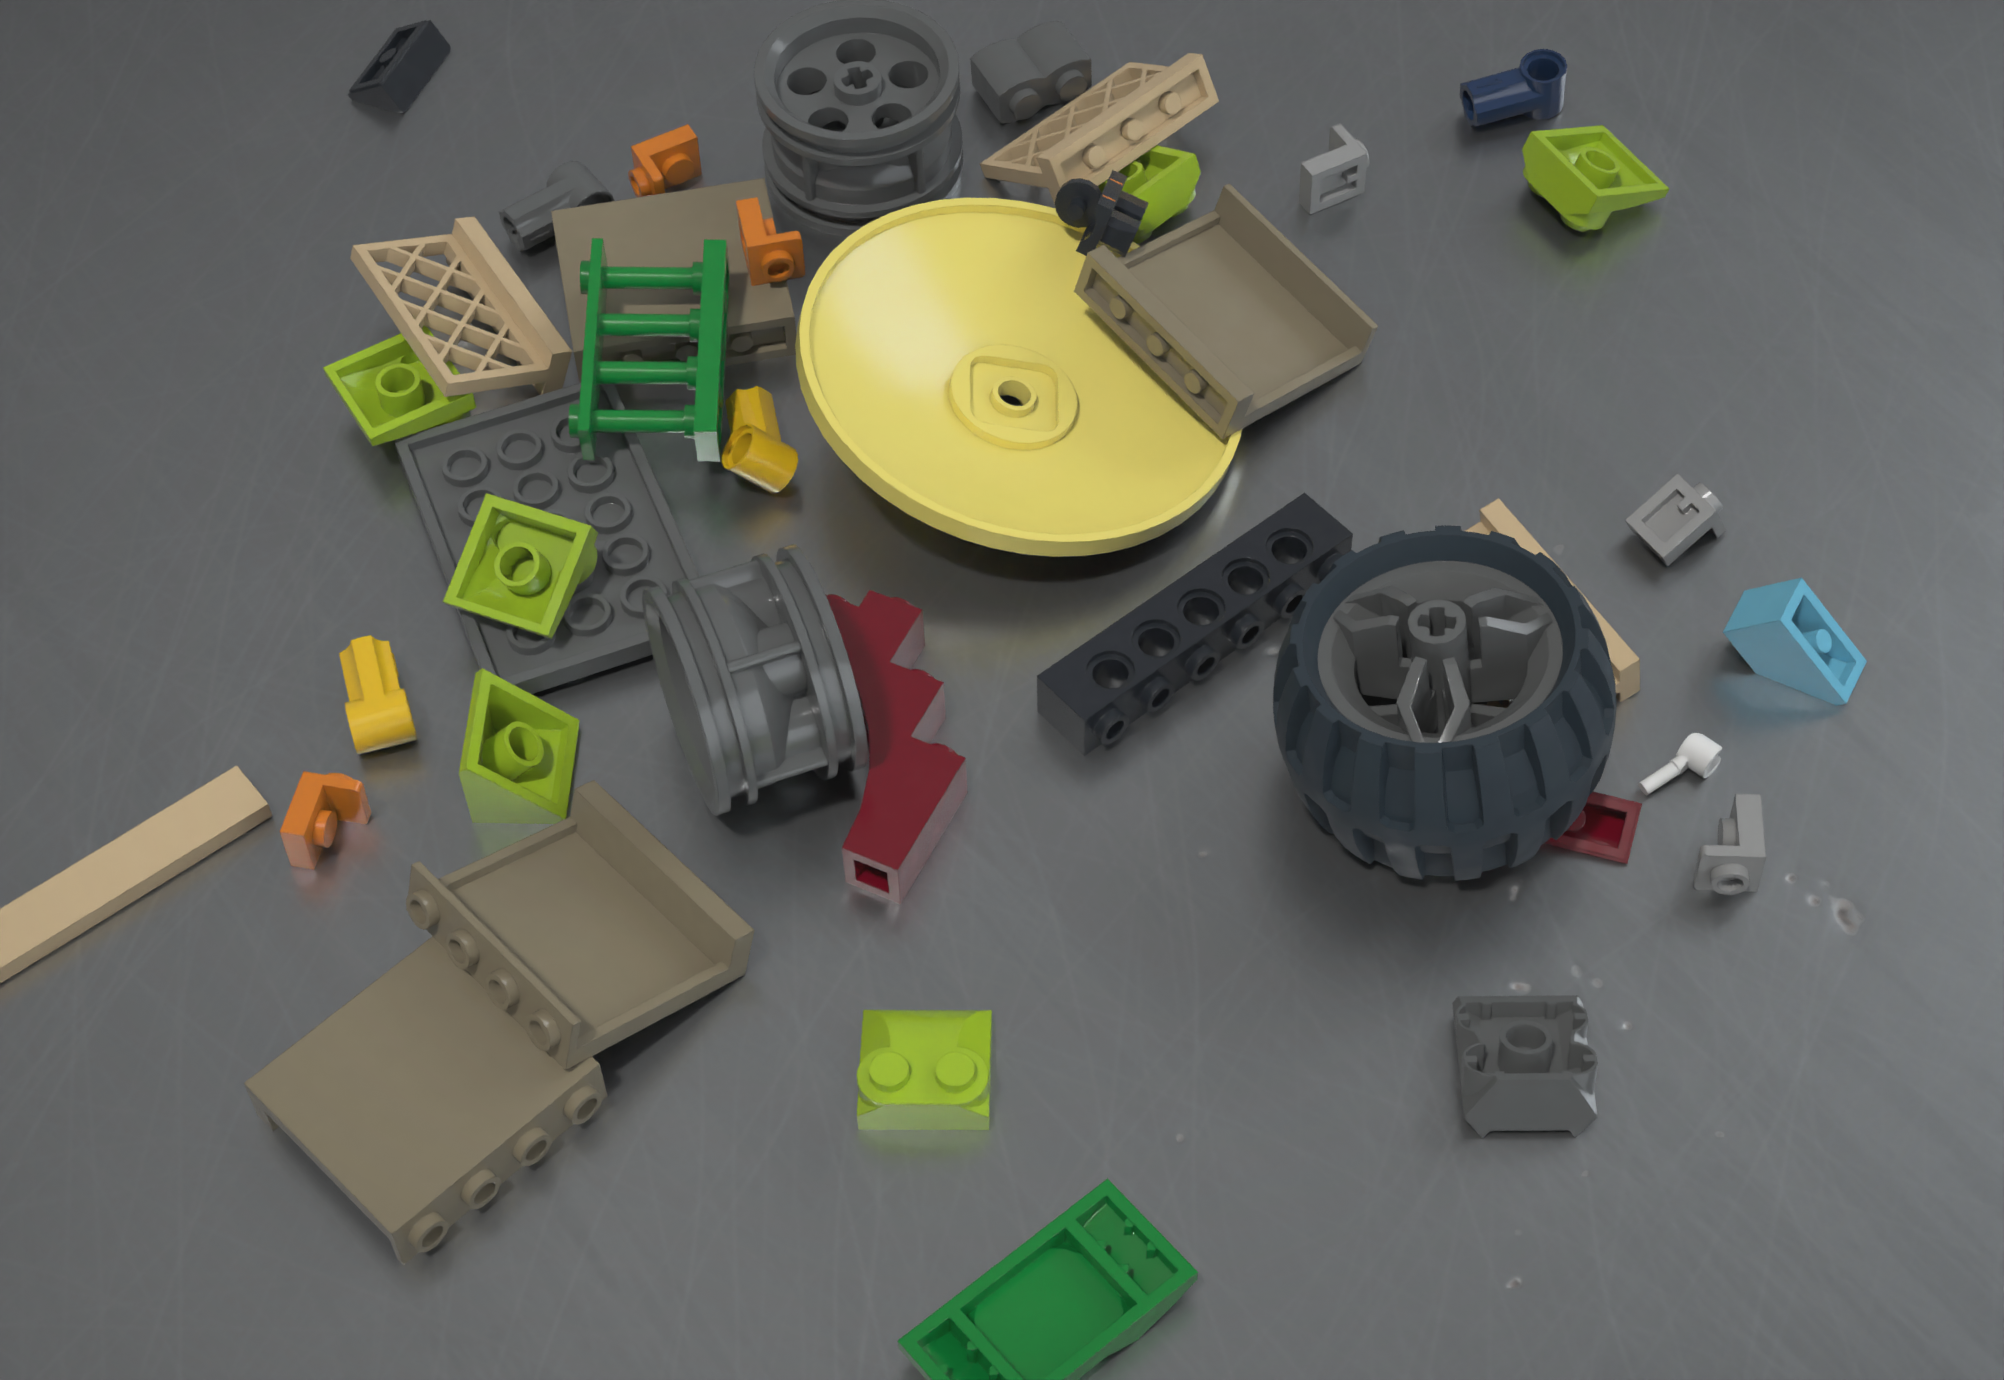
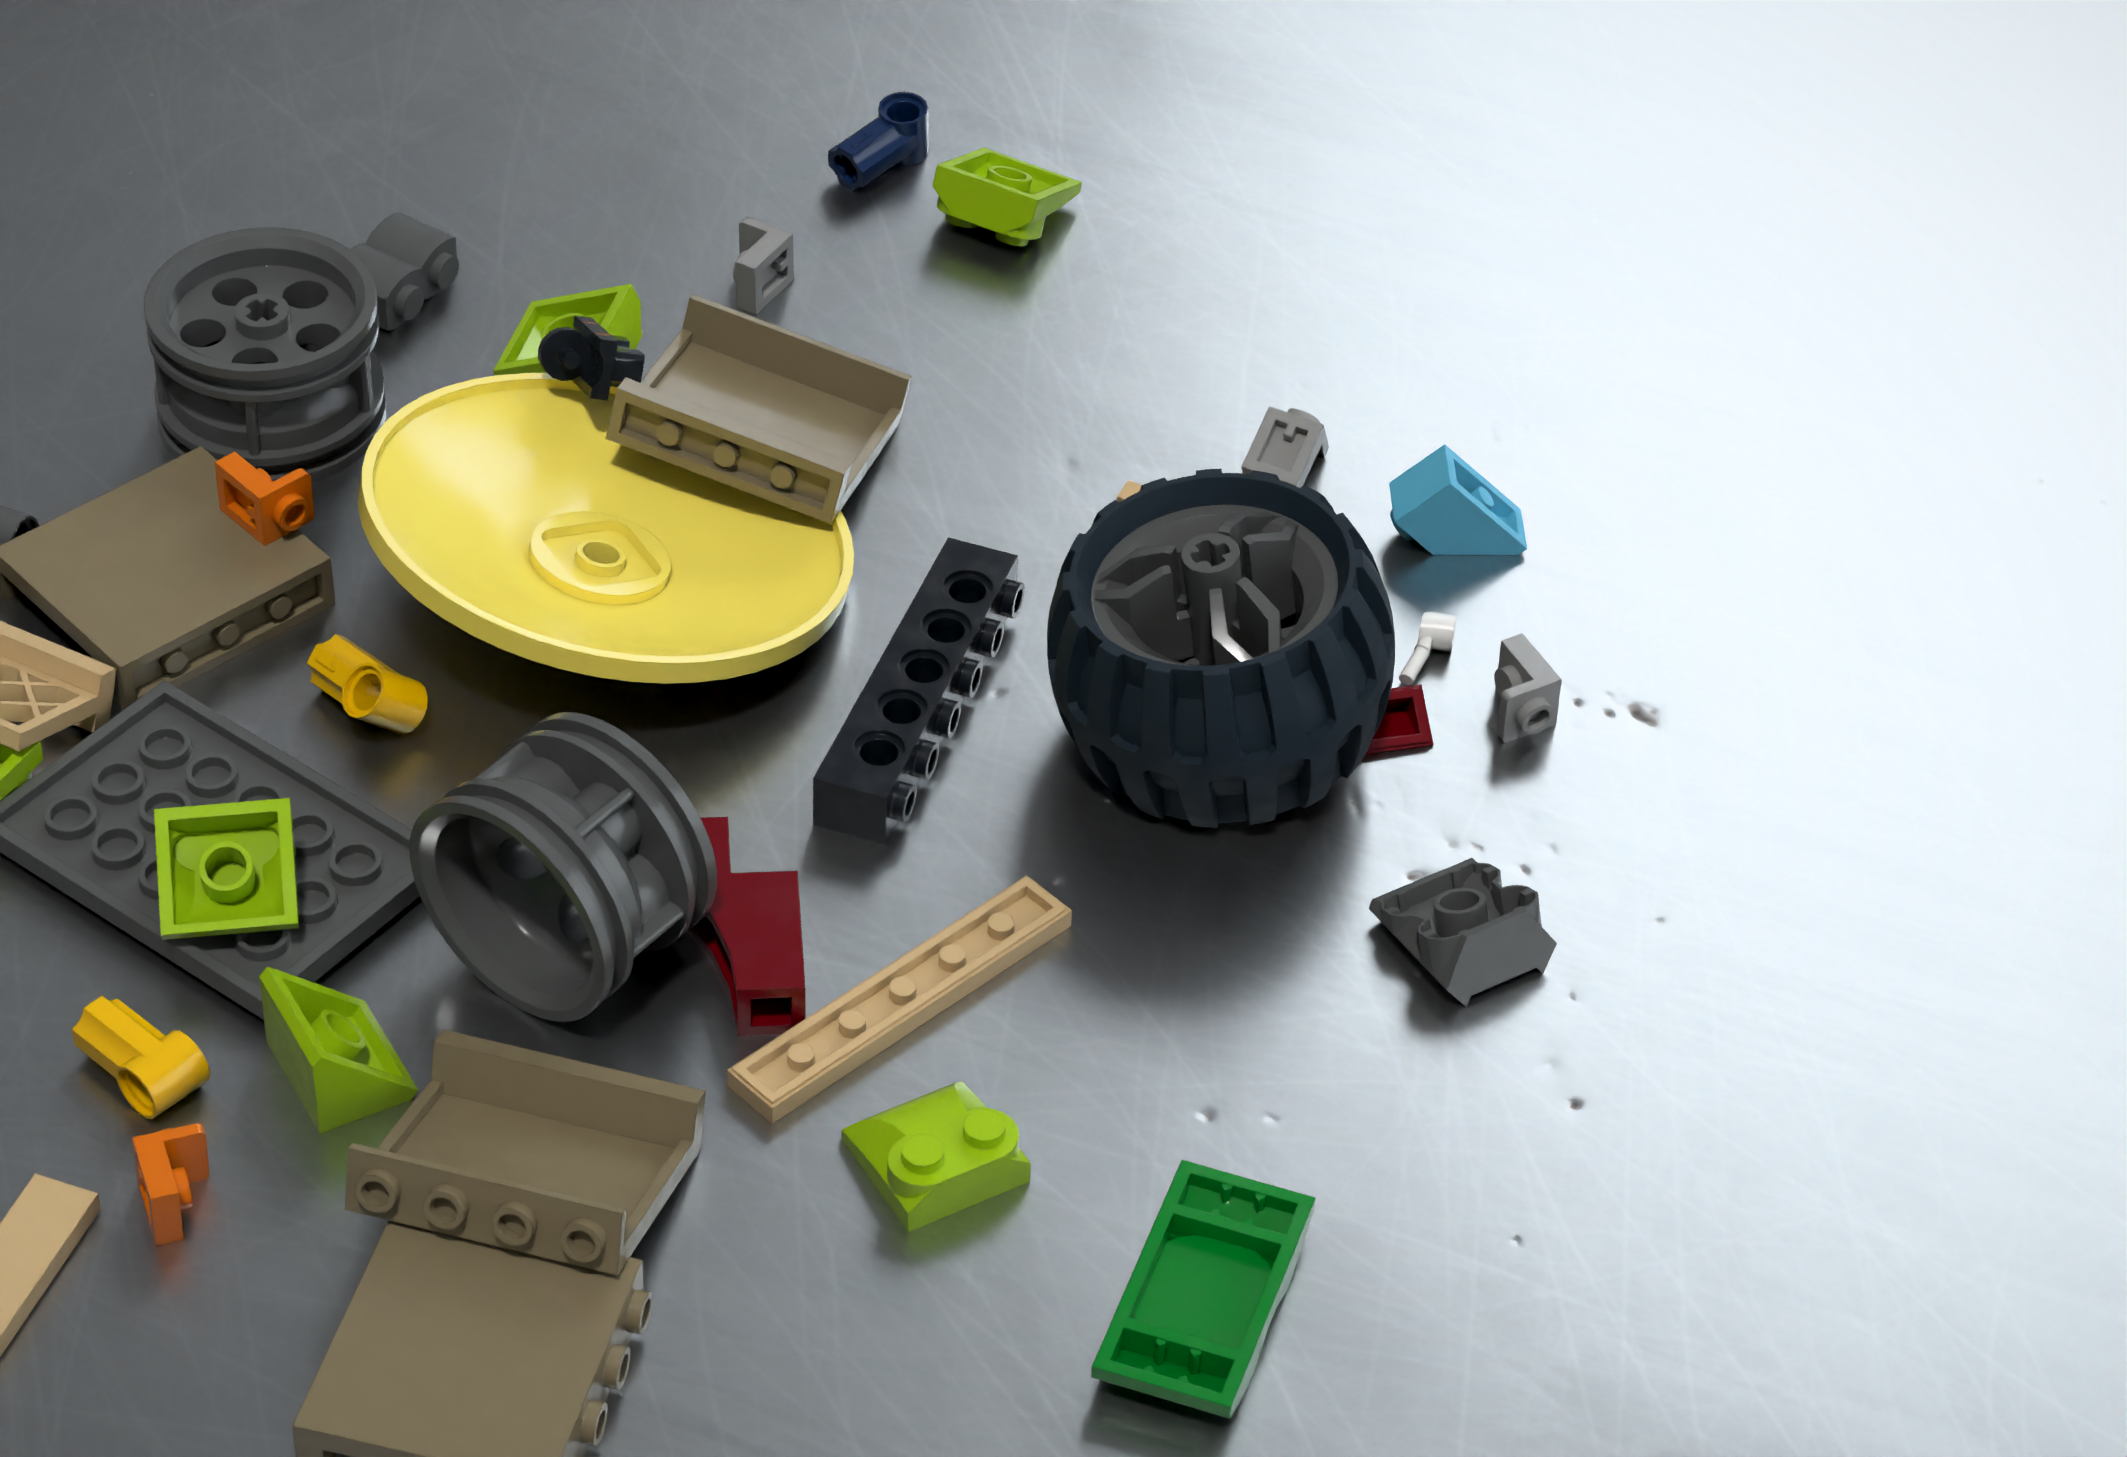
camera: 35 degrees left, 10 degrees down
green fence [569,238,730,462] -> none
orange bracket [628,124,702,198] -> none
tan fence [980,53,1219,205] -> none
none -> tan tile [727,875,1072,1124]

